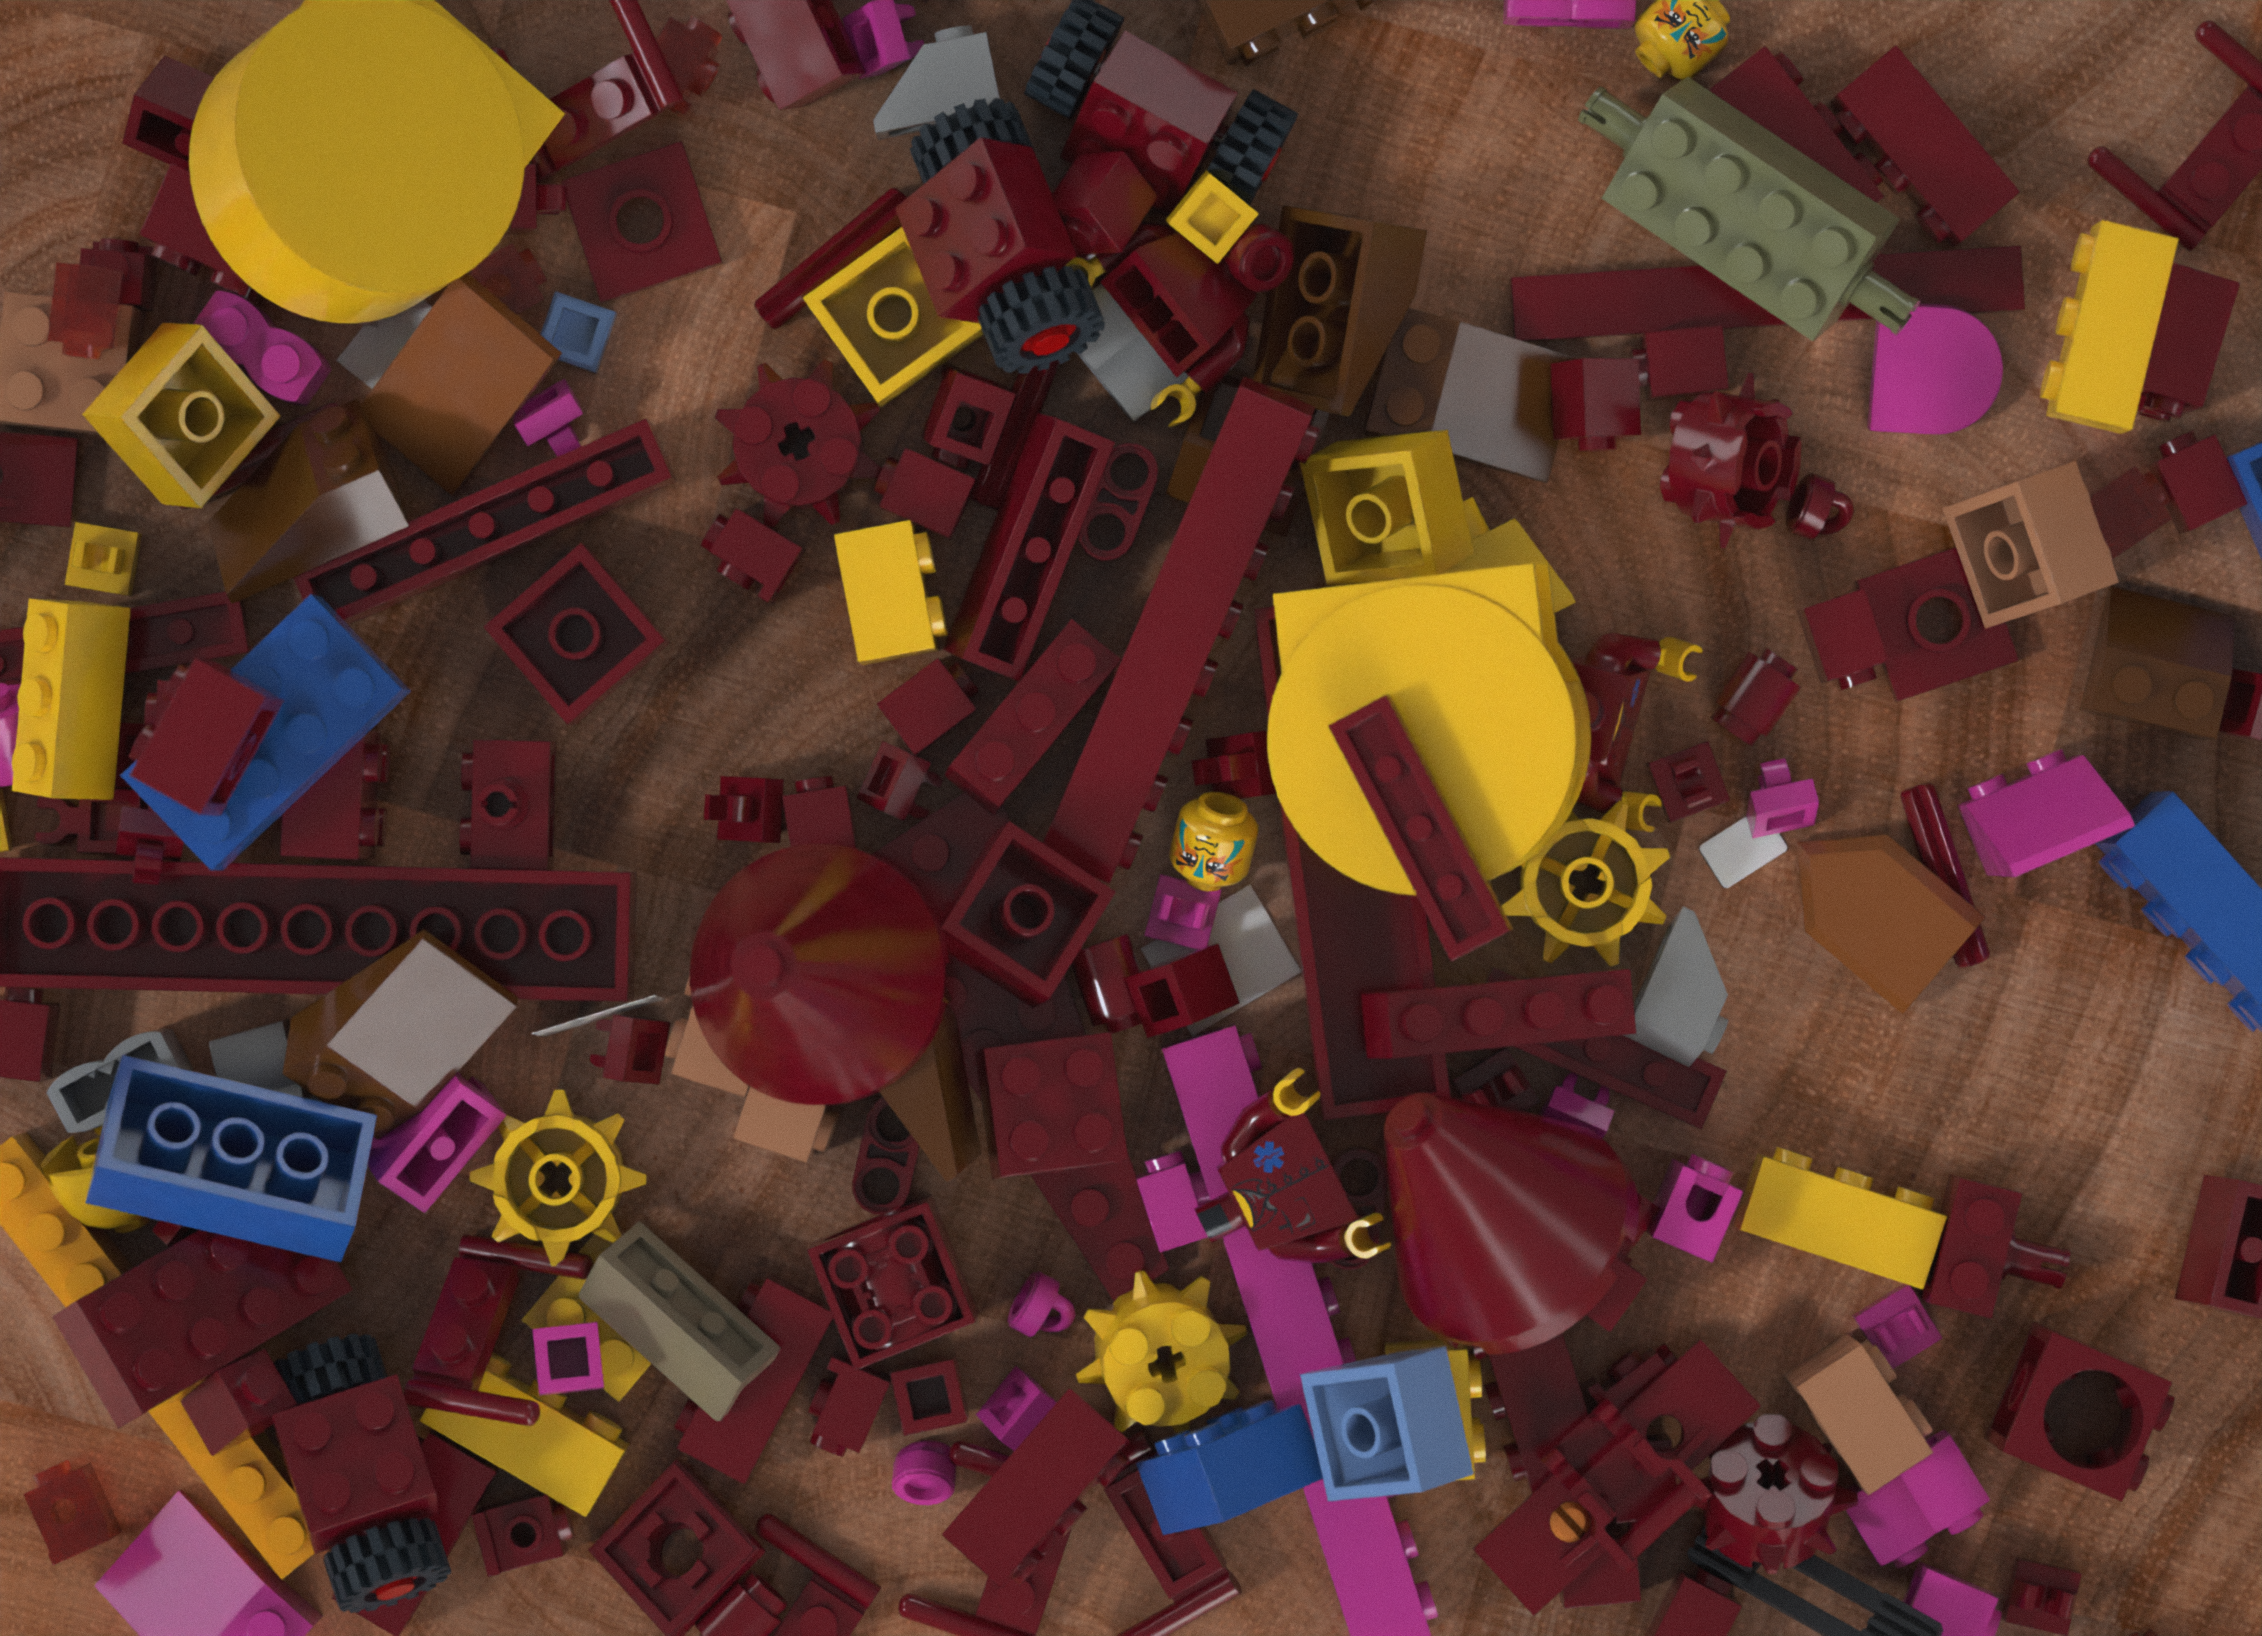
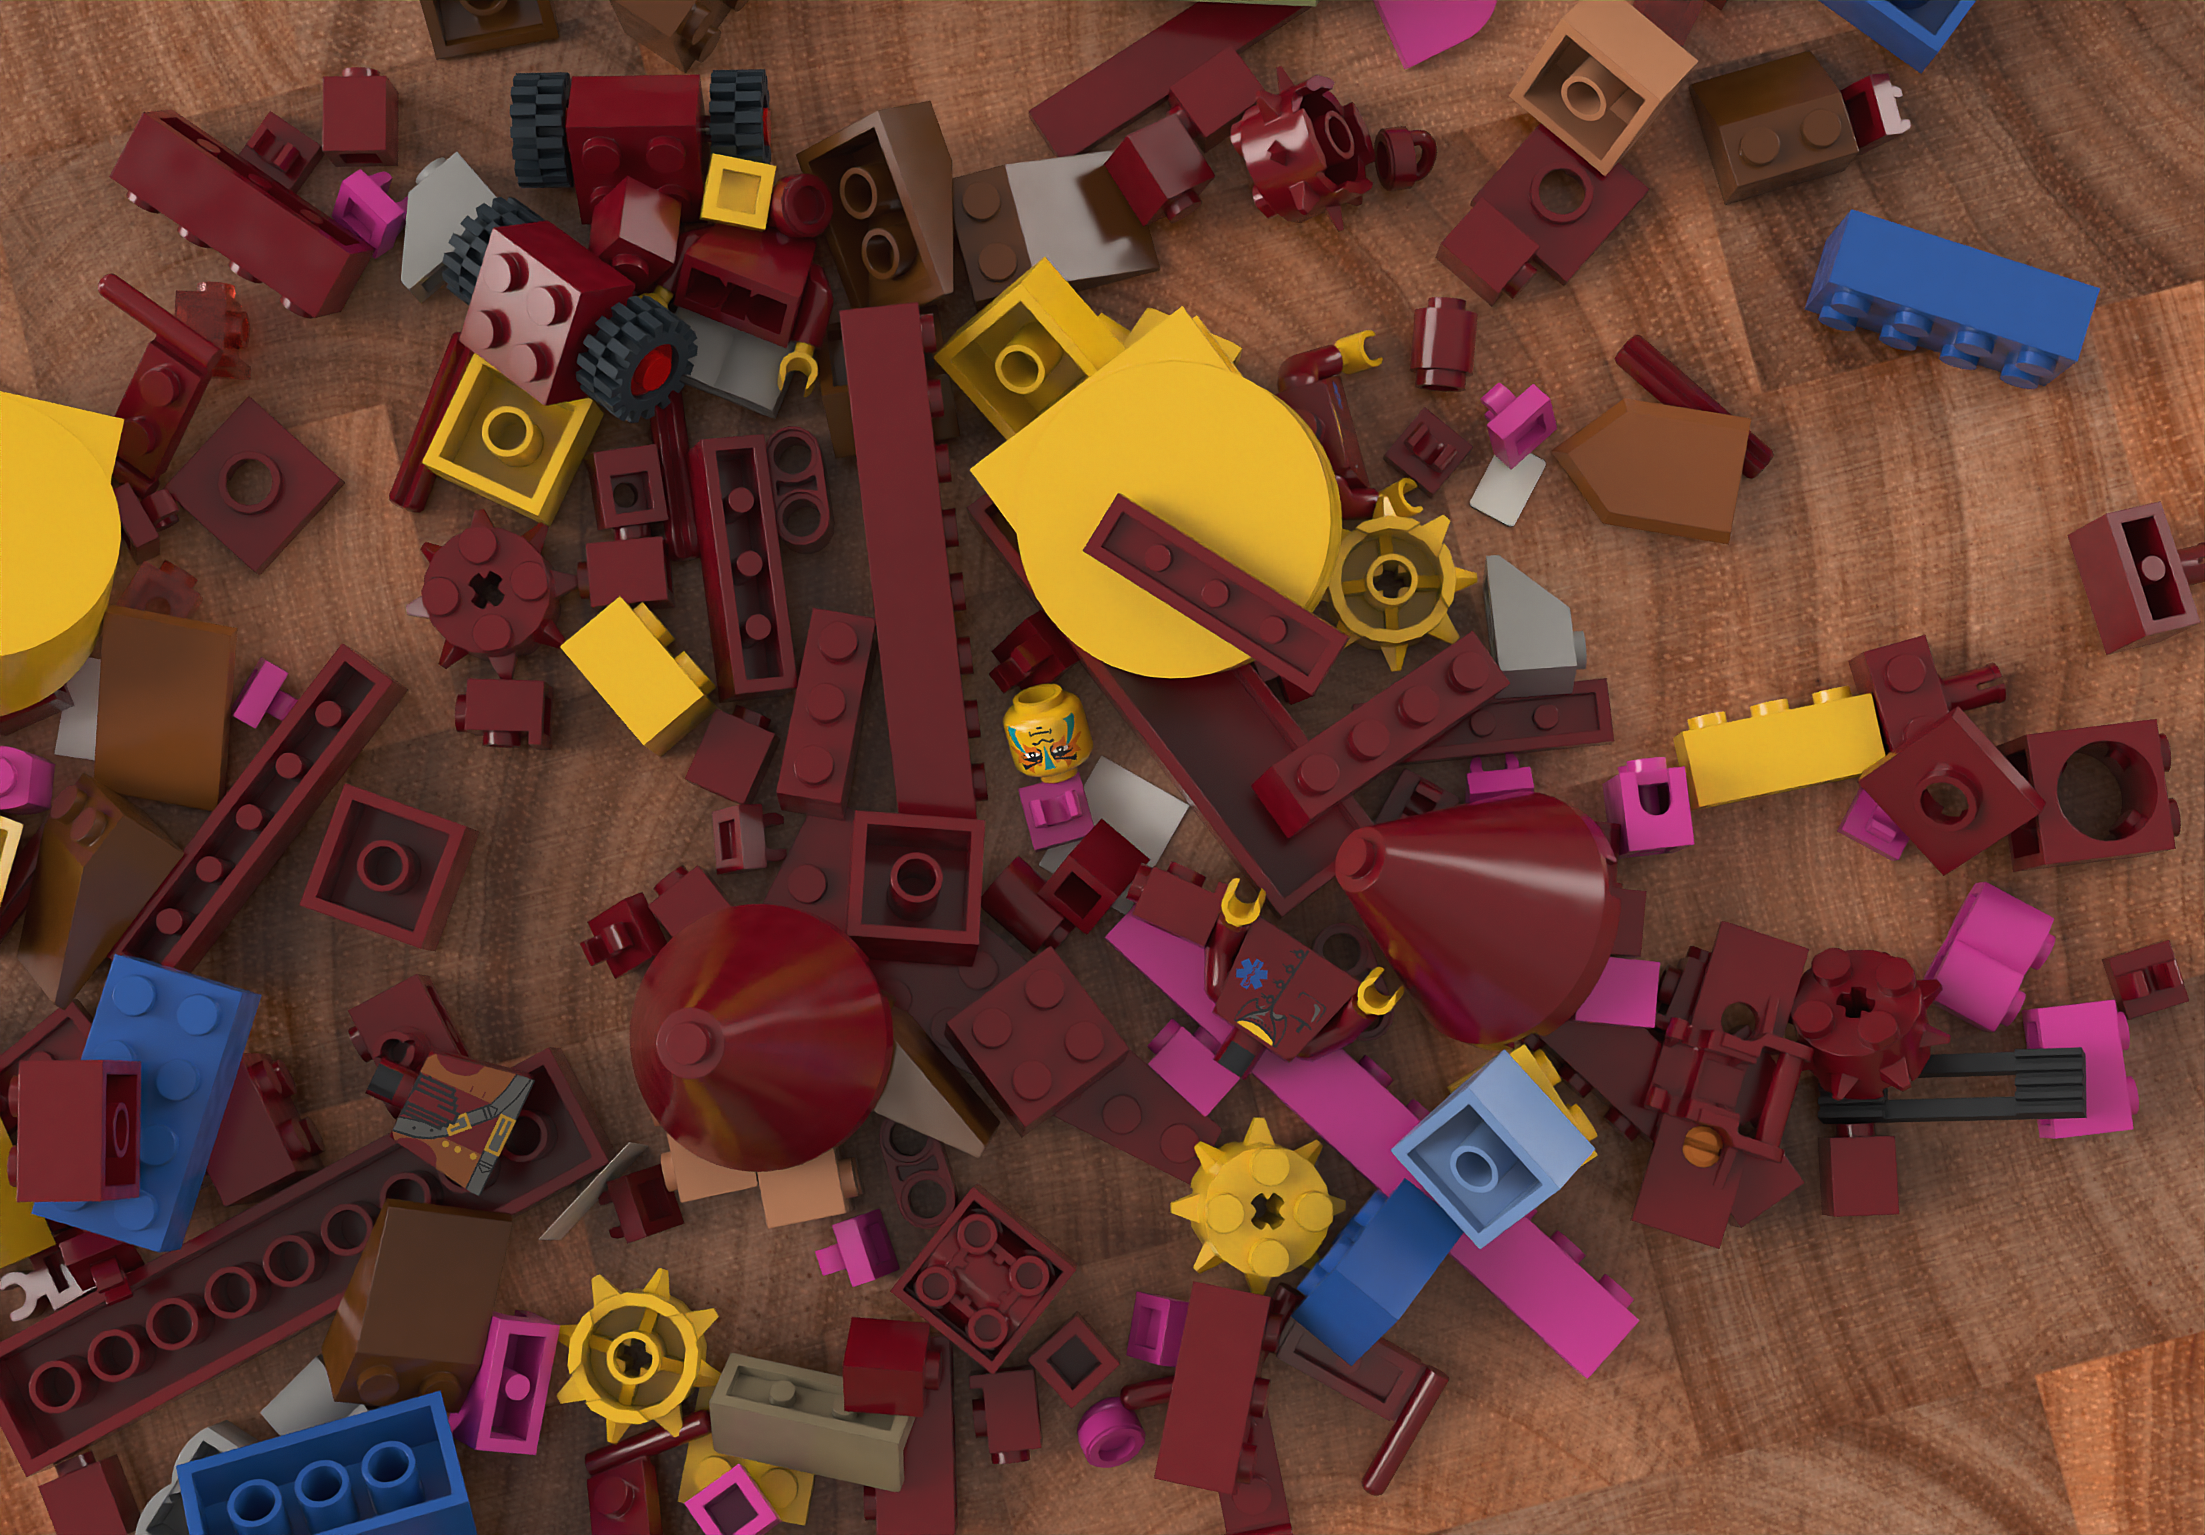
camera: 25 degrees left, 5 degrees down
medium blue tile [540,291,617,374] -> none
dark pink tile [1008,1271,1076,1338] -> none
nougat brick [1783,1334,1933,1496] -> none
dark pink slope [1957,749,2135,877] -> none
none -> torso [365,1048,535,1196]
none -> dark pink tile [815,1208,900,1287]
none -> dark red brick [842,1317,942,1417]
none -> dark red brick [1126,861,1228,949]
none -> dark pink brick [1567,957,1660,1029]
none -> dark red piece [1857,706,2046,876]

